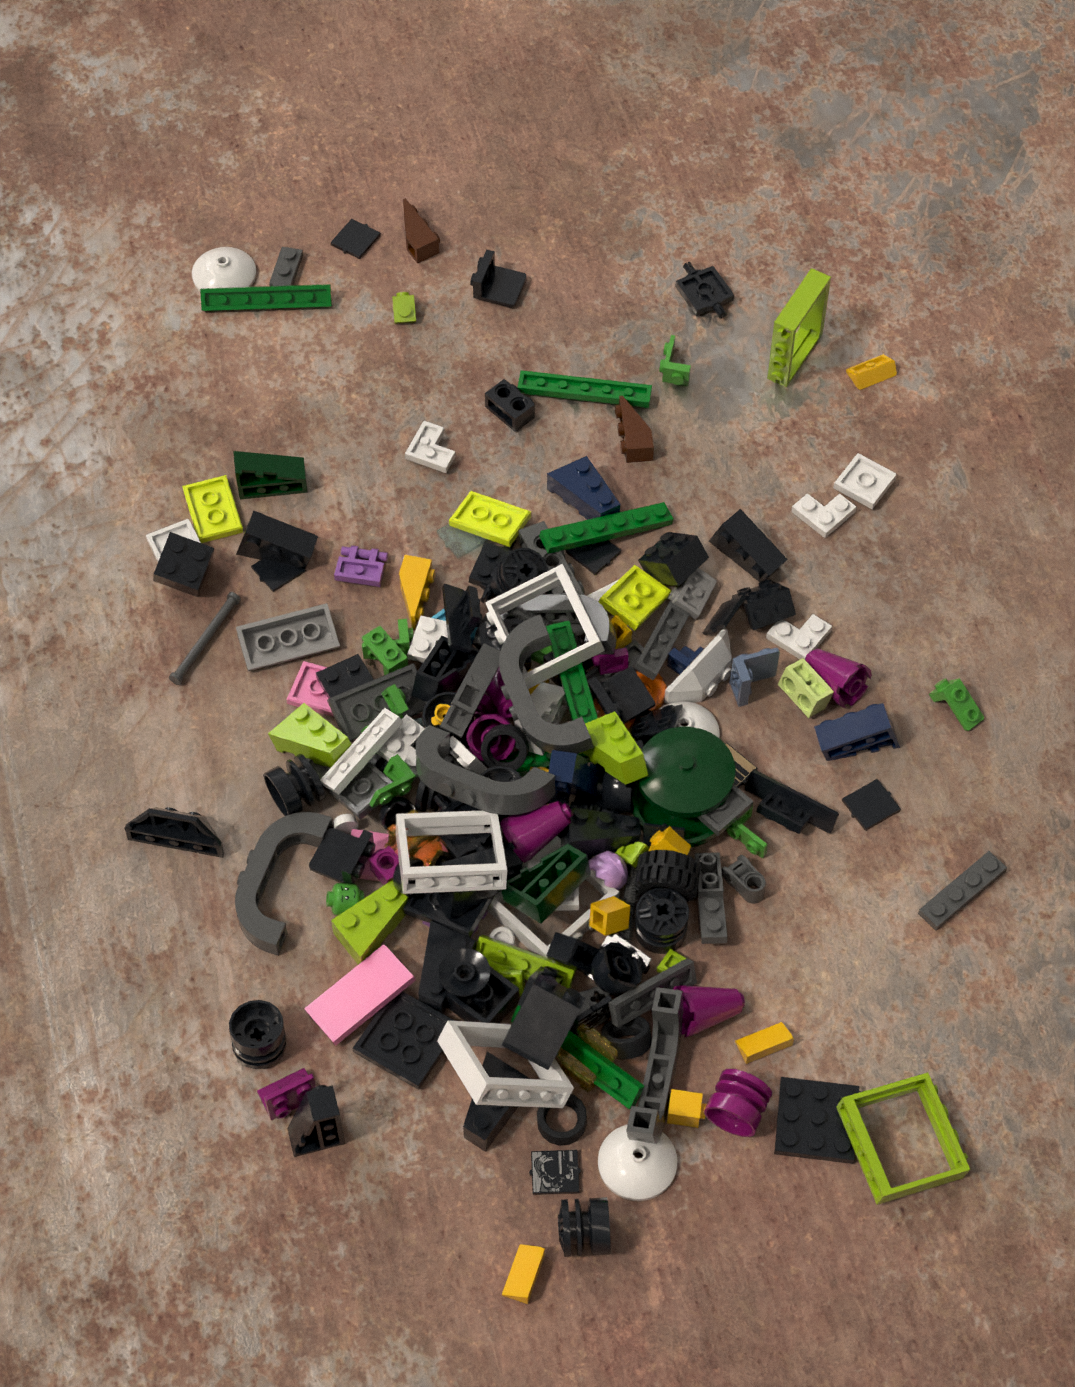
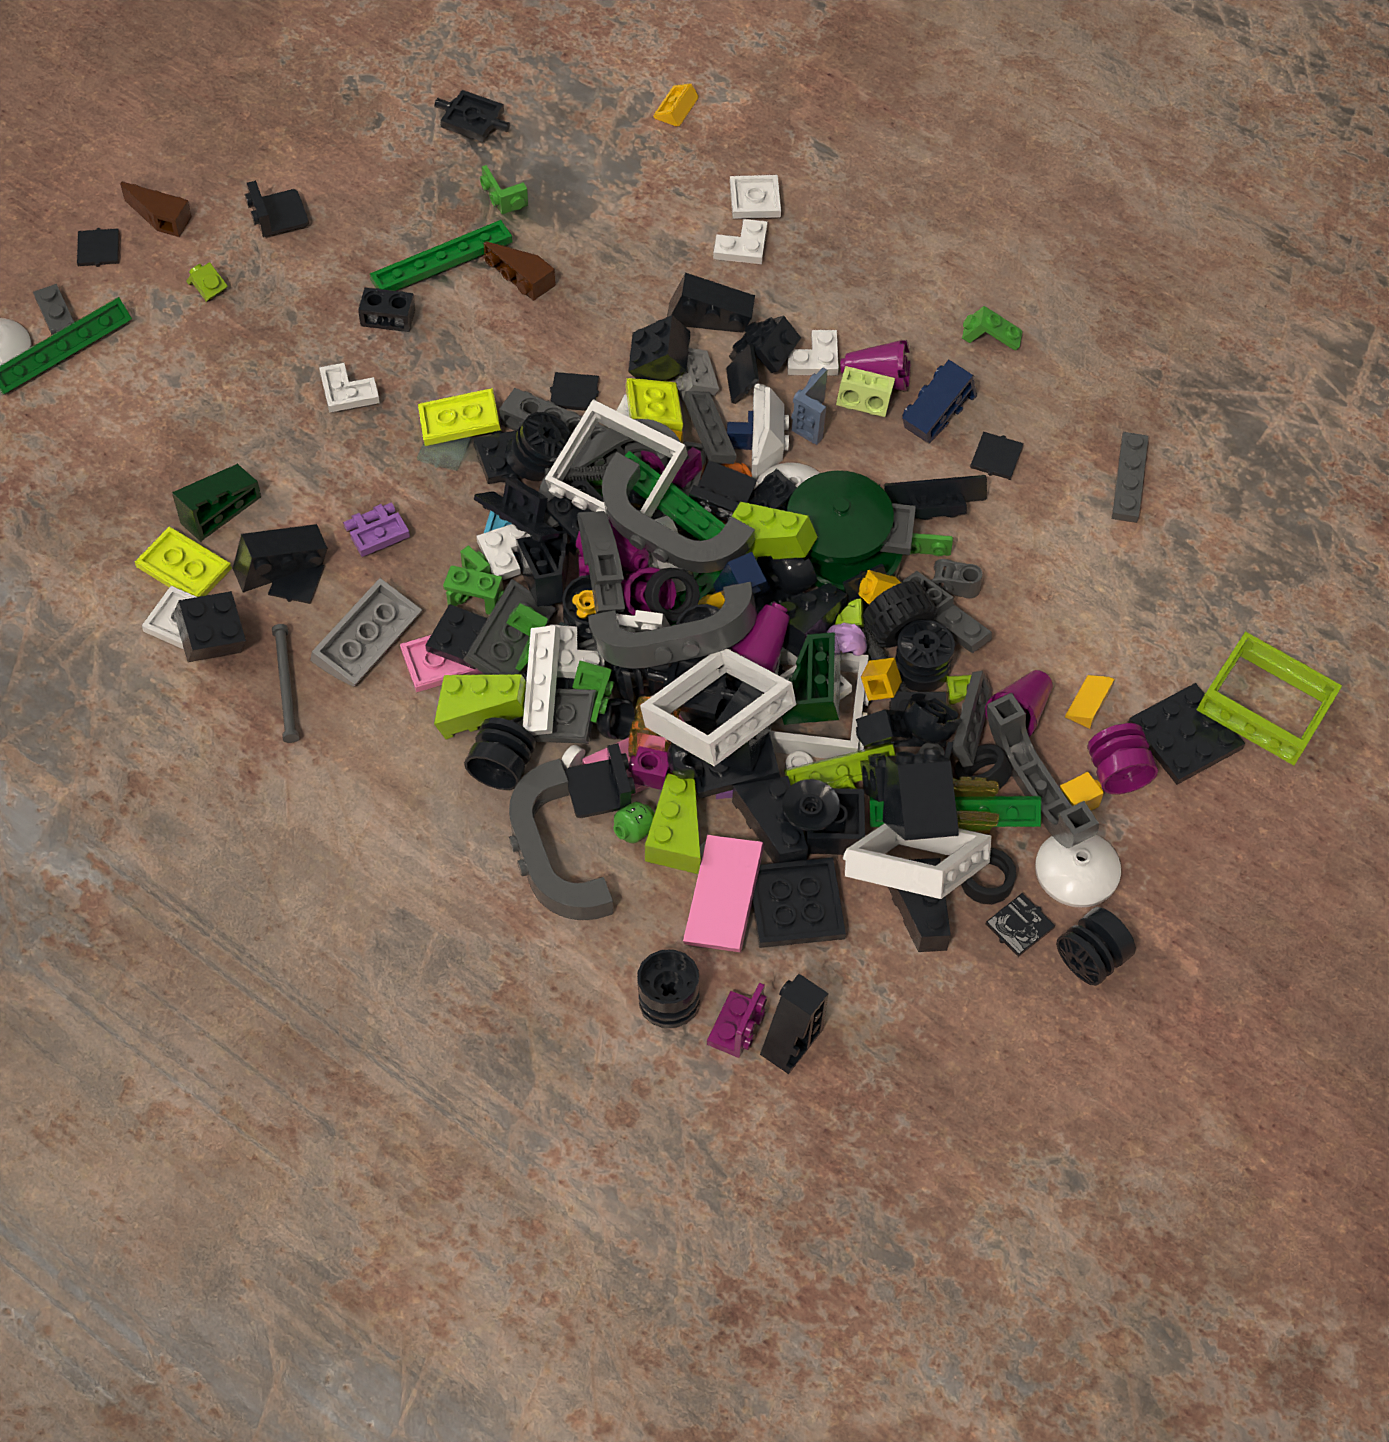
camera: 40 degrees left, 0 degrees up
black wedge [124,807,224,858] -> none
yellow slope [399,555,436,629] -> none
yellow slope [502,1244,545,1304] -> none
green plate [539,502,674,554] -> none
dark blue wedge [547,456,621,520] -> none
lime window [767,268,831,387] -> none

